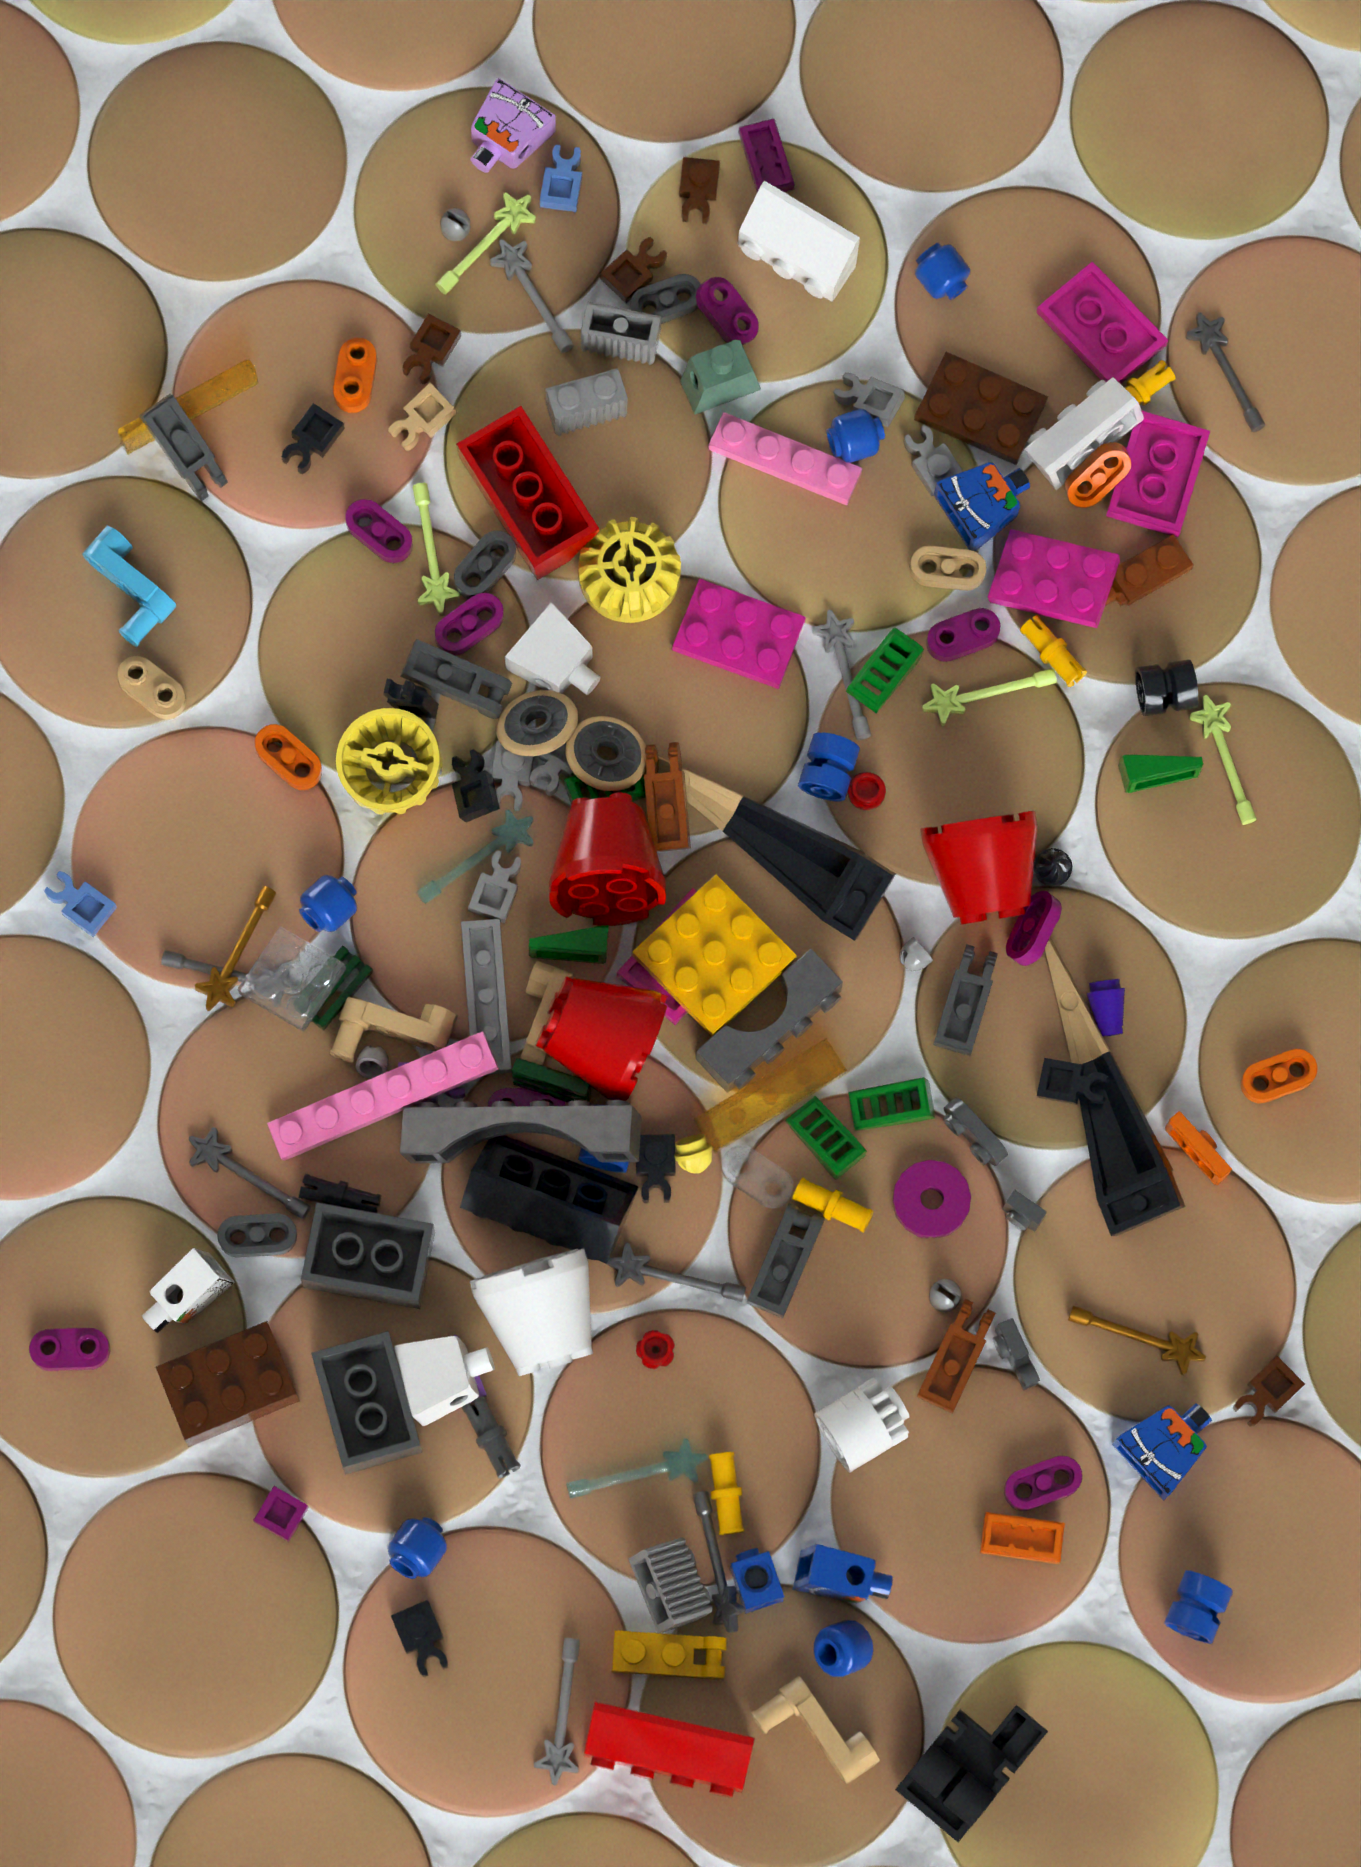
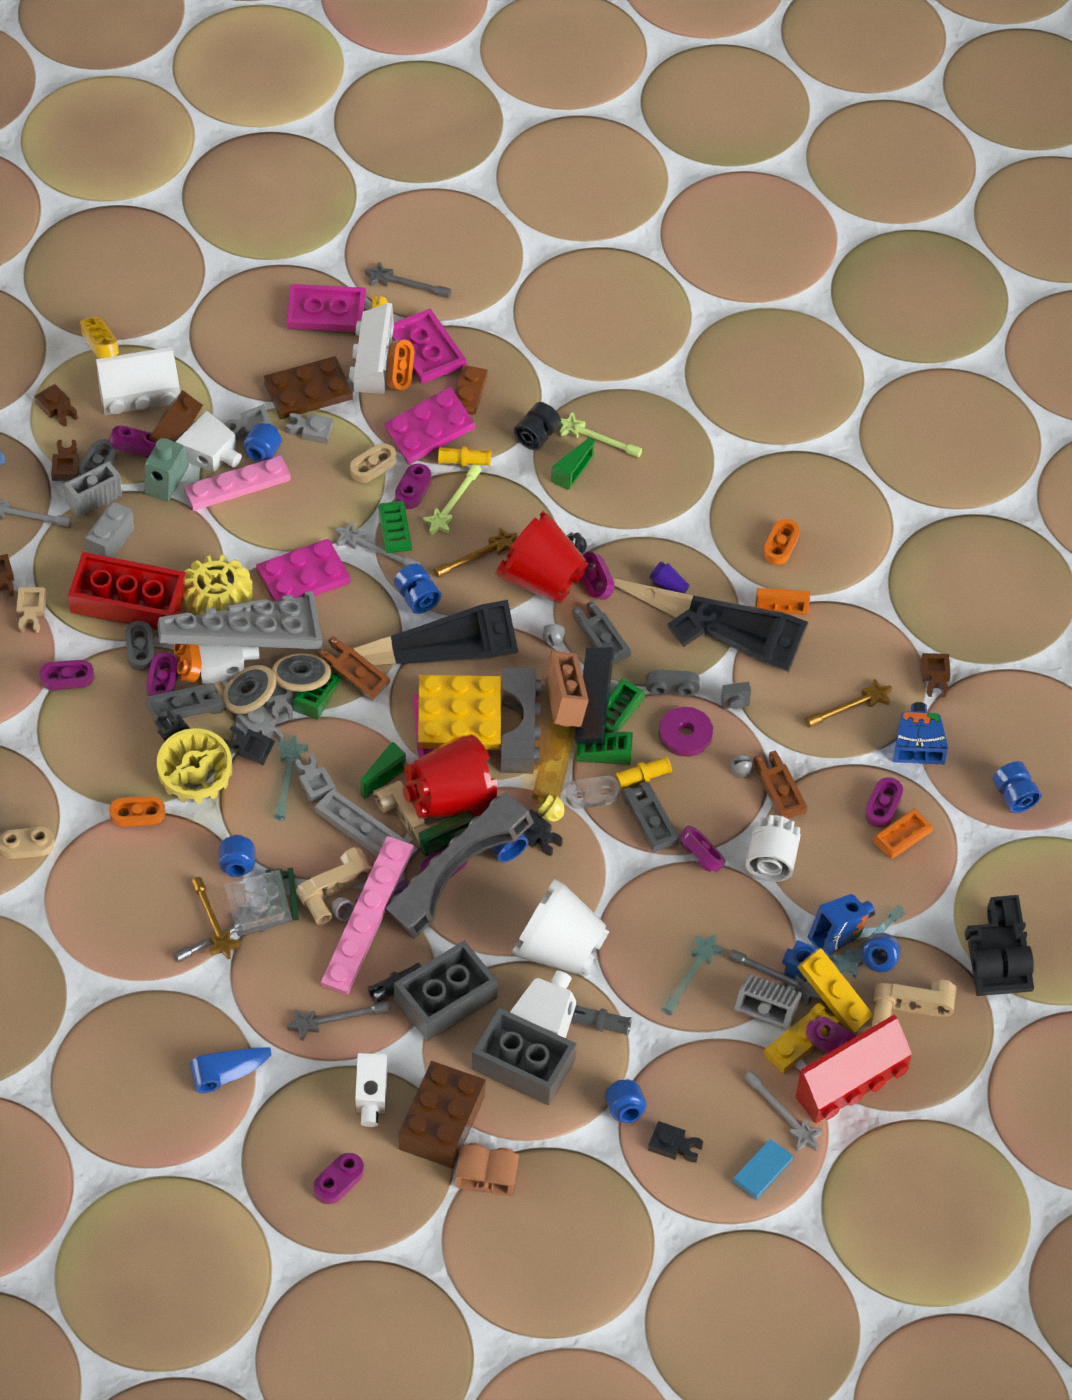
camera: 45 degrees left, 20 degrees down
medium blue plate [44,871,117,937] -> none
dark grey plate [217,1213,297,1258] -> none
magenta plate [253,1486,309,1542] -> none
yellowish green piece [413,483,460,615] -> none
black slope [460,1135,639,1264] -> none
red cone [549,792,666,926] -> none
flat silver piece [607,1243,746,1302] -> none
red plate [636,1330,675,1369] -> none
yellow pin [709,1452,745,1535] -> none
magenta plate [738,118,795,192] -> none
red plate [847,772,886,810] -> none
blue head [915,243,970,300] -> none
blue torso [934,462,1030,551] -> none
dark grey plate [993,1318,1040,1391] -> none
none -> yellow beam [80,317,119,358]
none -> reddish brown slope [149,390,203,443]
none -> light grey wing [158,591,322,650]
none -> orange plate [174,644,202,683]
none -> white torso [176,411,242,472]
none -> blue piece [189,1047,271,1093]
none -> pearl gold piece [434,528,517,578]
none -> nougat brick [455,1143,519,1196]
none -> nougat brick [544,651,589,727]
none -> black tile [575,647,614,744]
none -> magenta plate [679,825,726,872]
none -> dark azure tile [733,1139,793,1200]
none -> yellow plate [797,948,873,1033]
none -> magenta plate [806,1017,856,1054]
none -> clear light blue piece [832,905,905,978]

